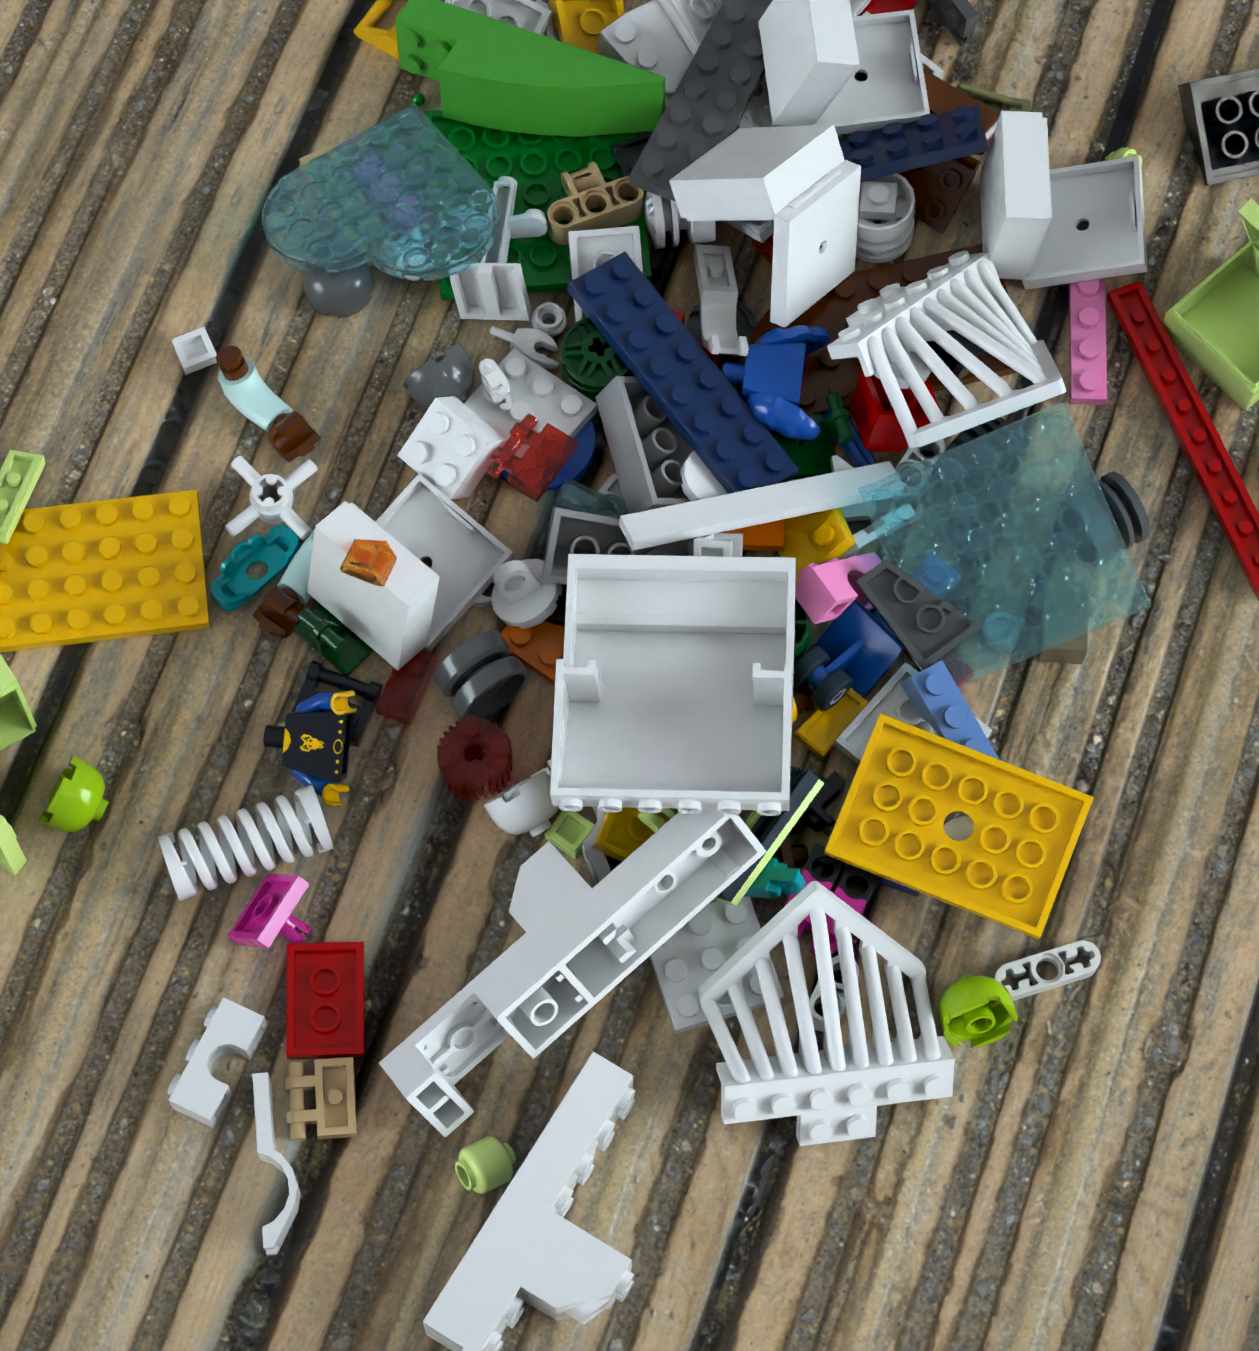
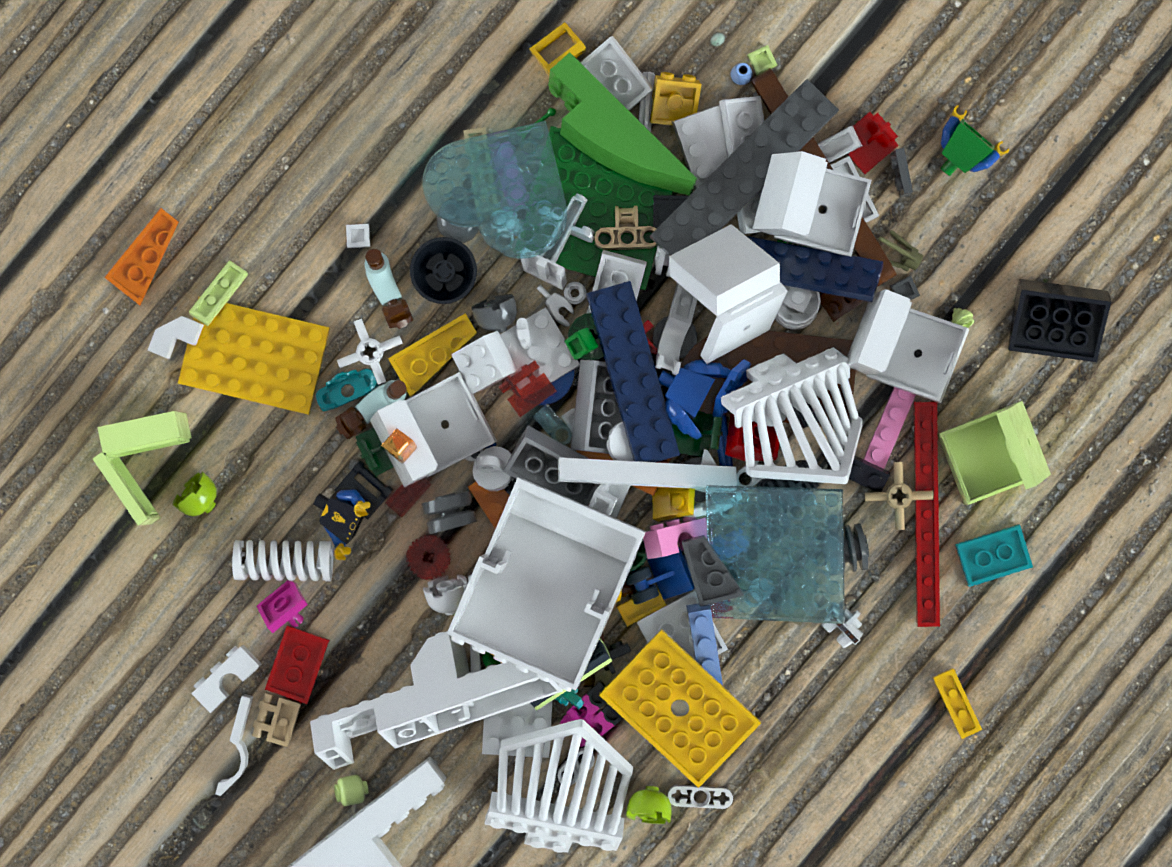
camera: 20 degrees right, 20 degrees up
none -> yellow wing [388,313,477,397]
none -> black piece [410,237,477,304]
none -> green slope [564,328,598,360]
none -> blue tile [713,359,751,417]
none -> white hips [822,605,863,648]
none -> black hinge [827,453,891,492]
none -> tan bar [865,462,933,530]

